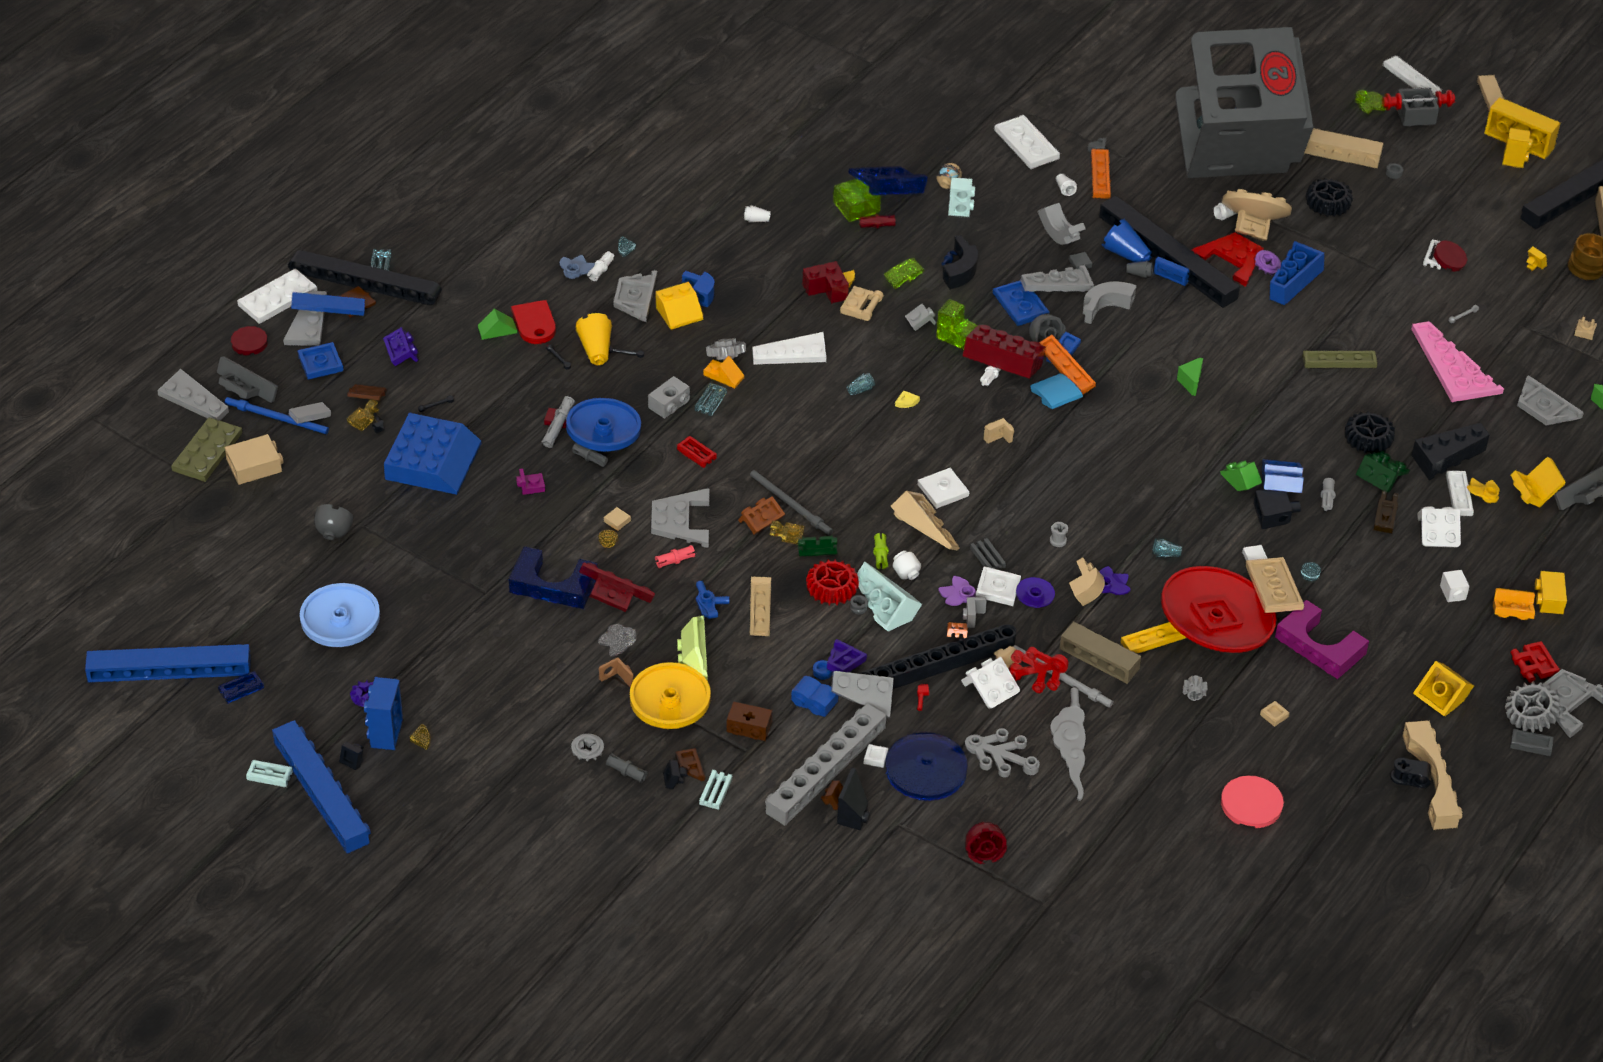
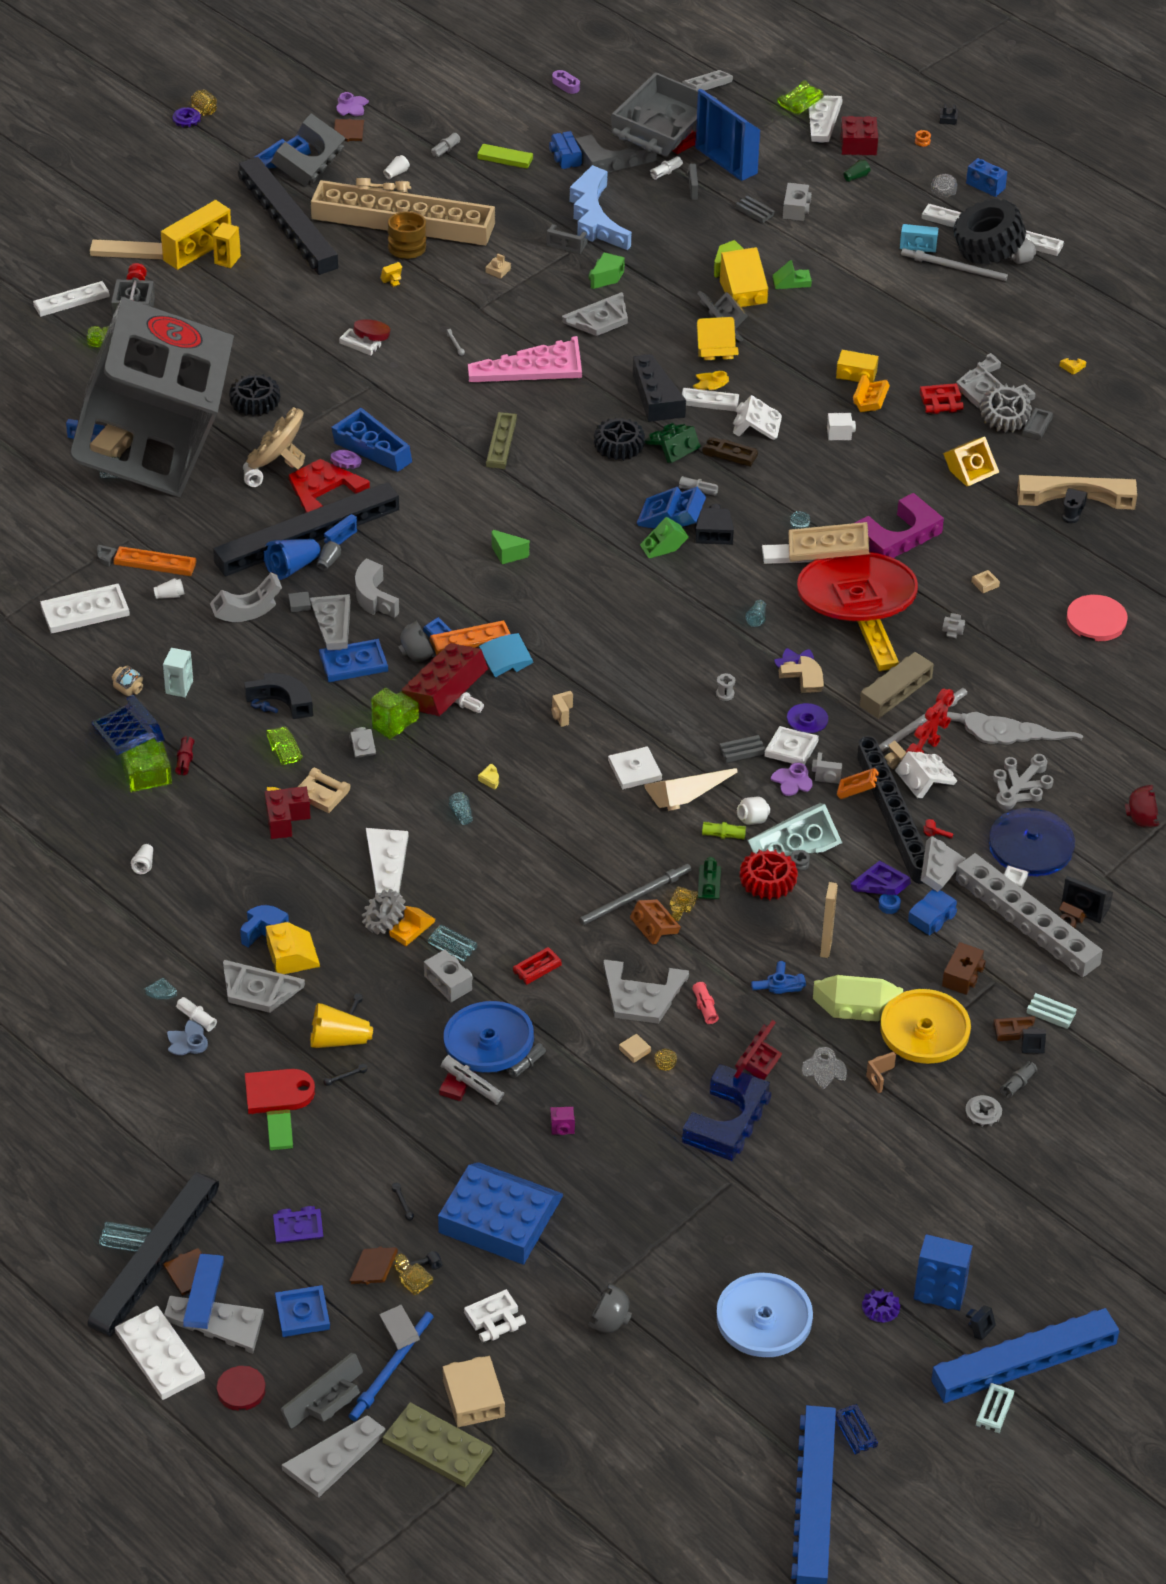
camera: 80 degrees left, 0 degrees up
none -> white plate [464,1289,526,1342]

